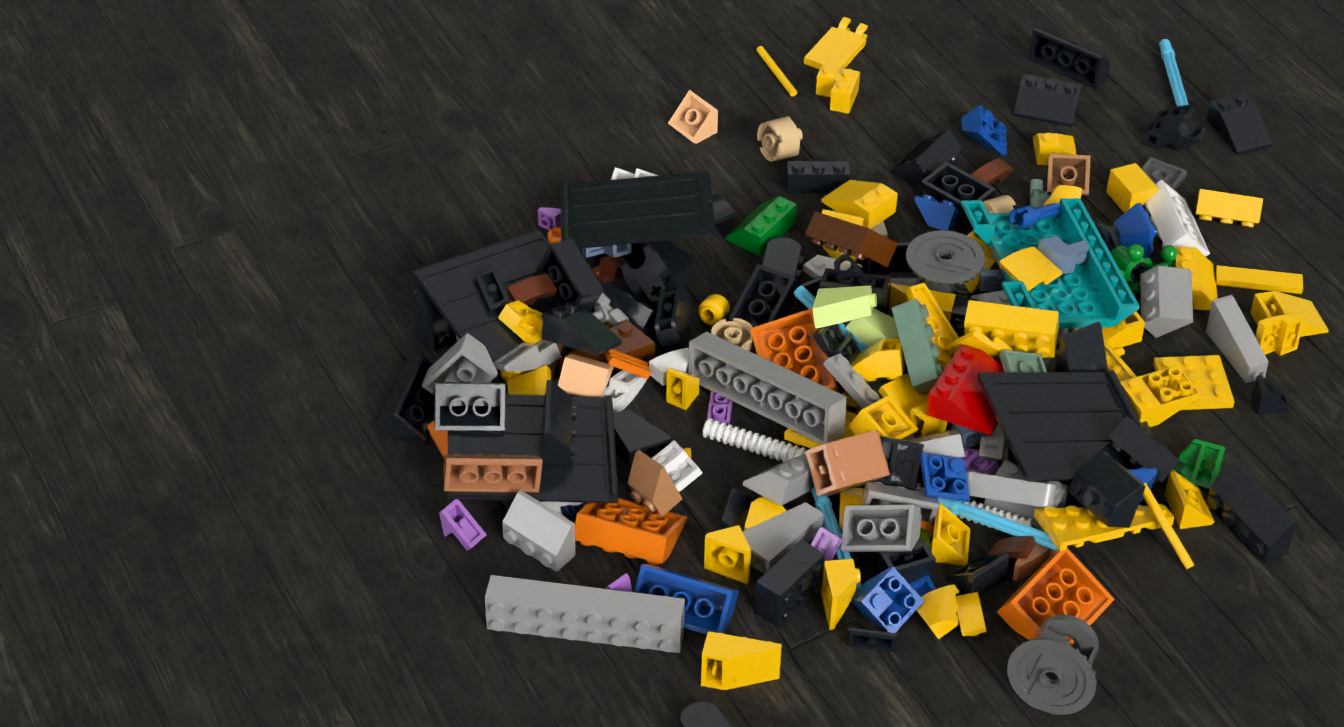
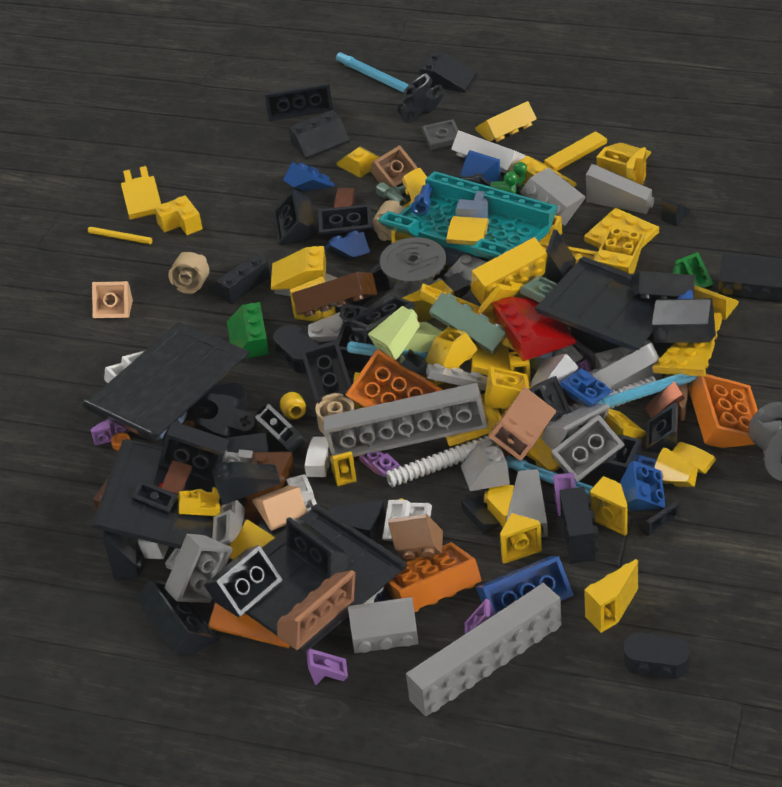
camera: 40 degrees left, 0 degrees up
orange tile [605,349,651,379] -> none
yellow slope [1106,163,1159,213] -> none
yellow bar [1142,483,1194,570] -> none

